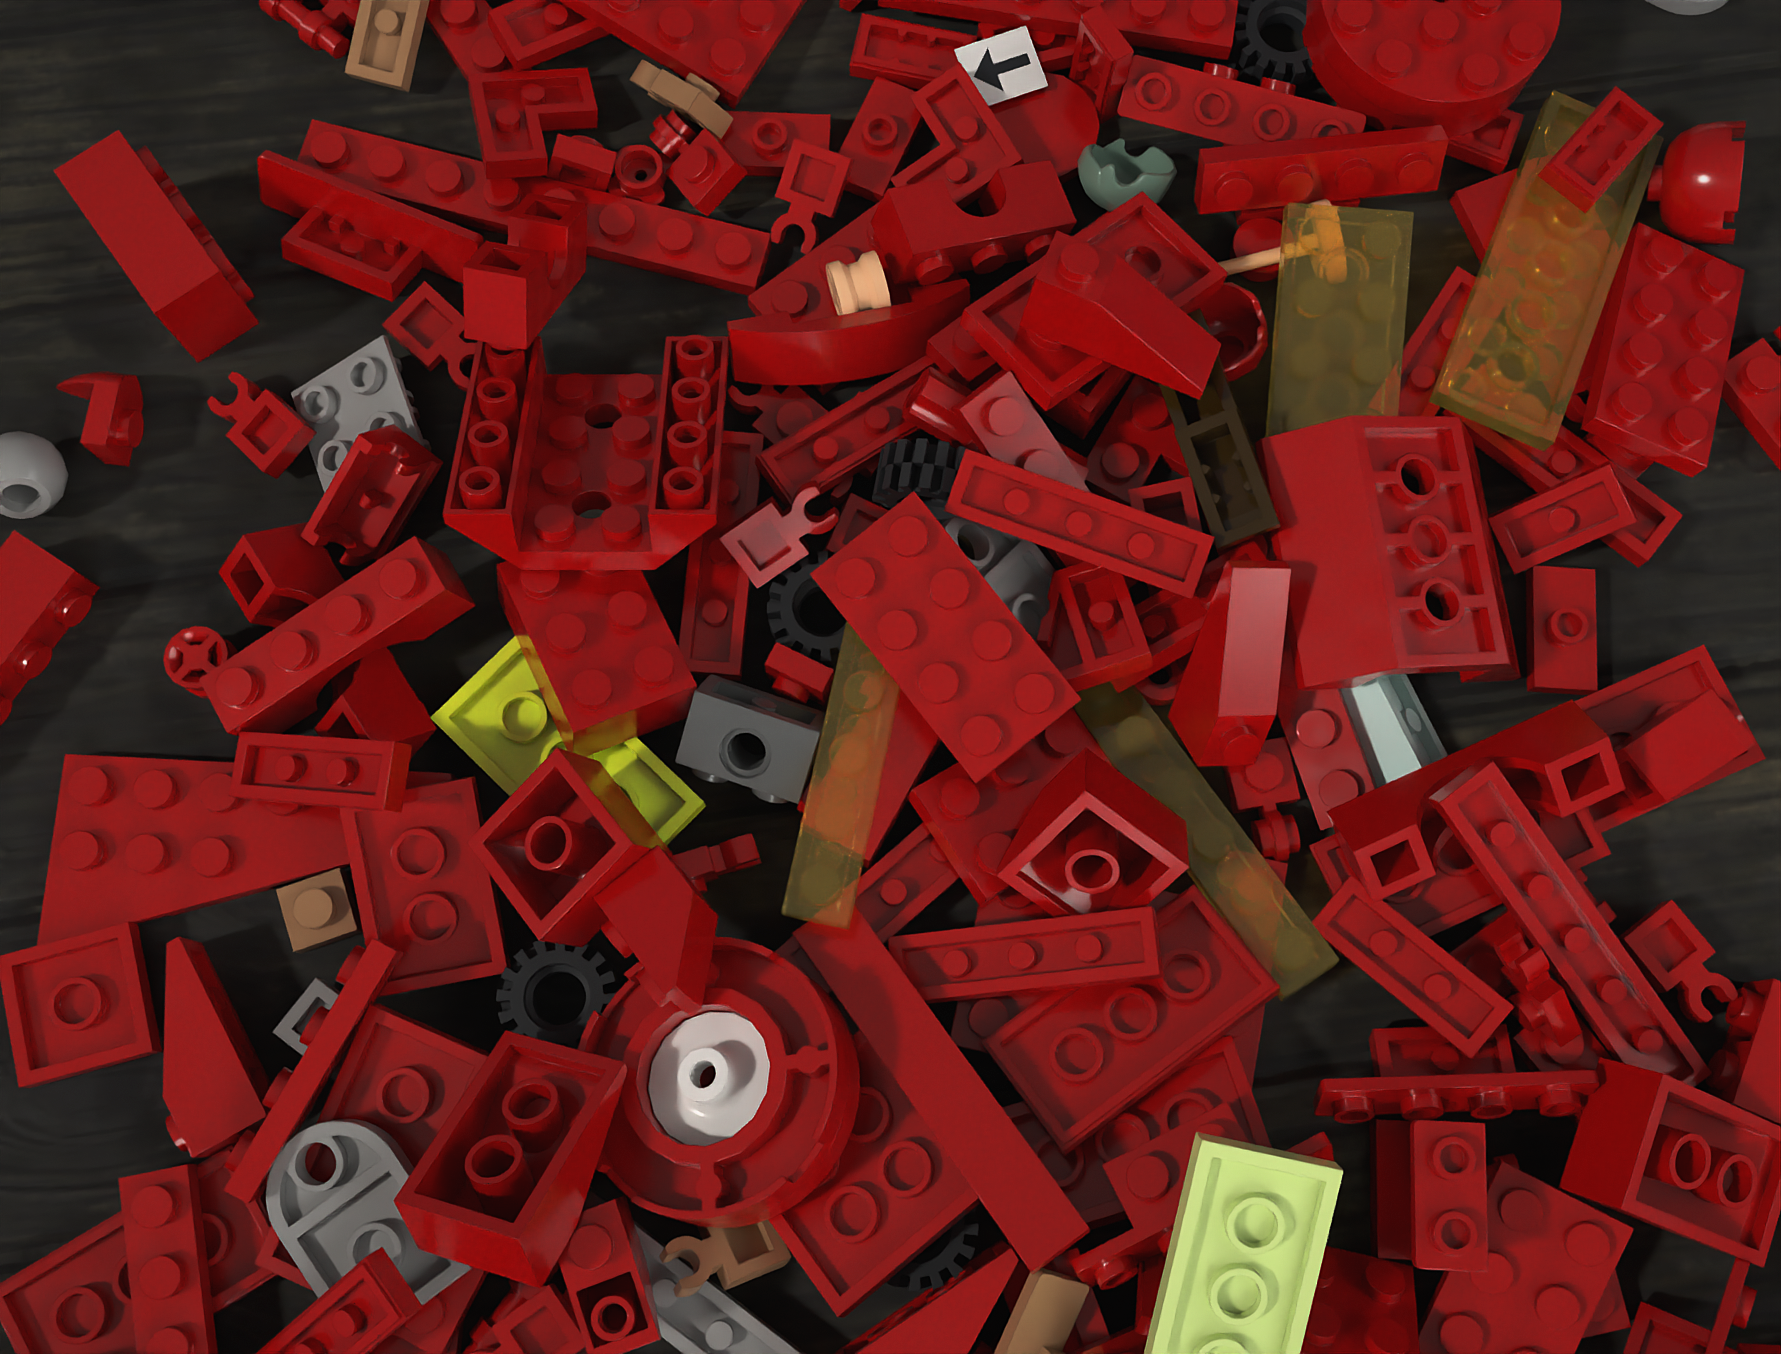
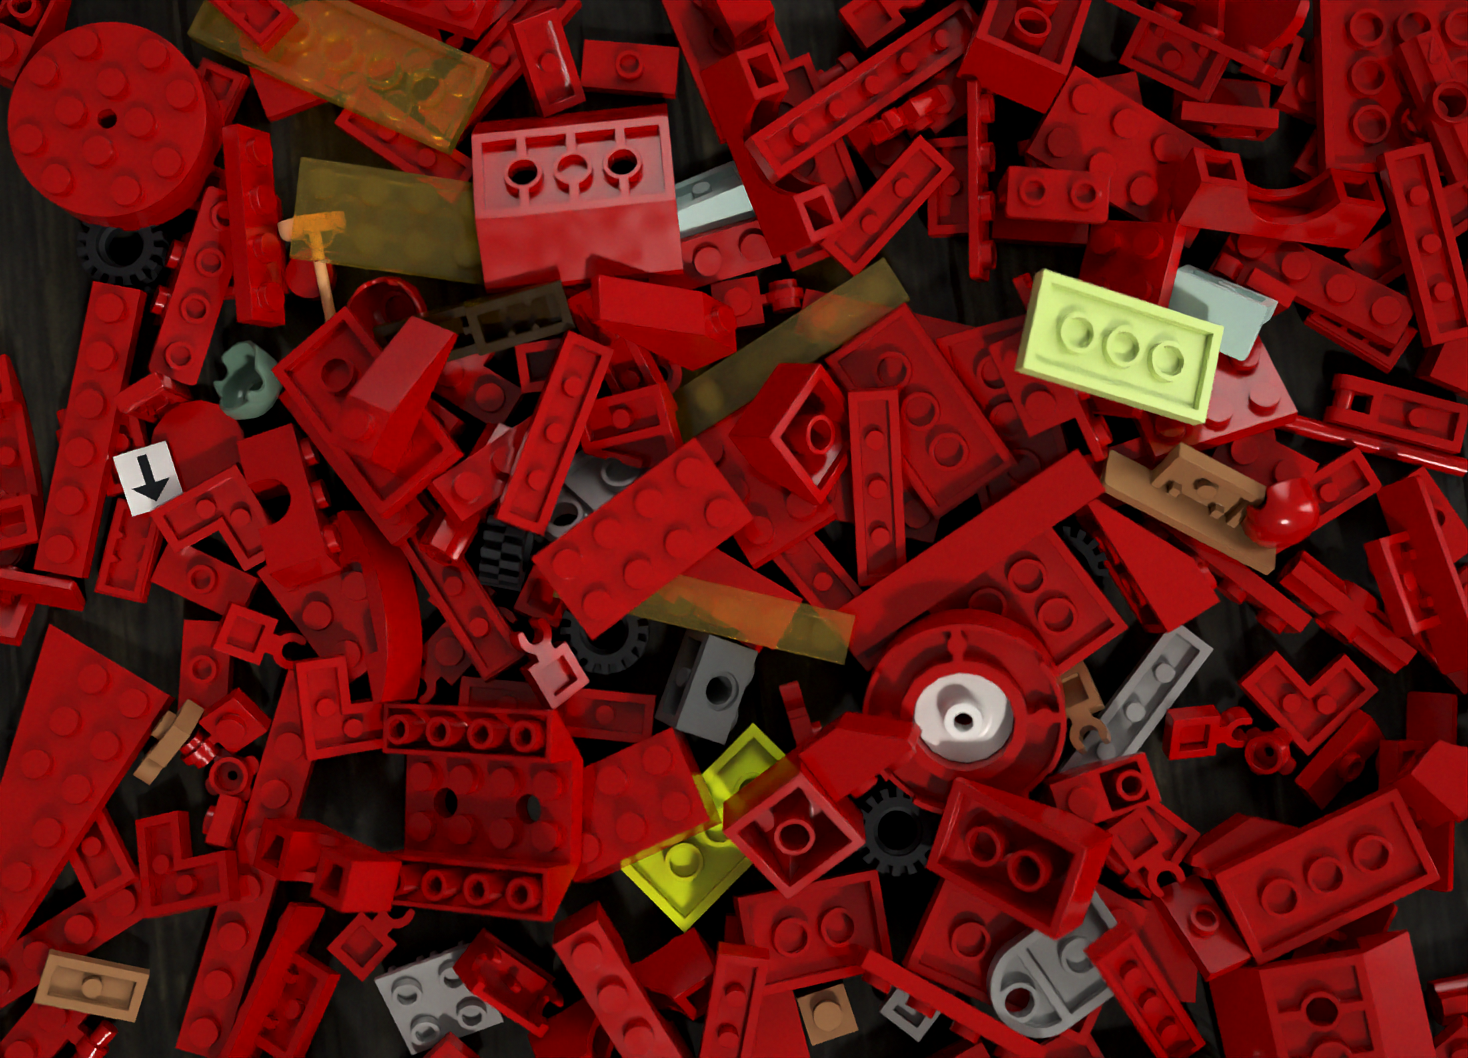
camera: 85 degrees left, 10 degrees up
red plate [764,642,835,706] -> none
light nougat wheel [826,251,891,315] -> none
none -> red plate [292,653,401,761]

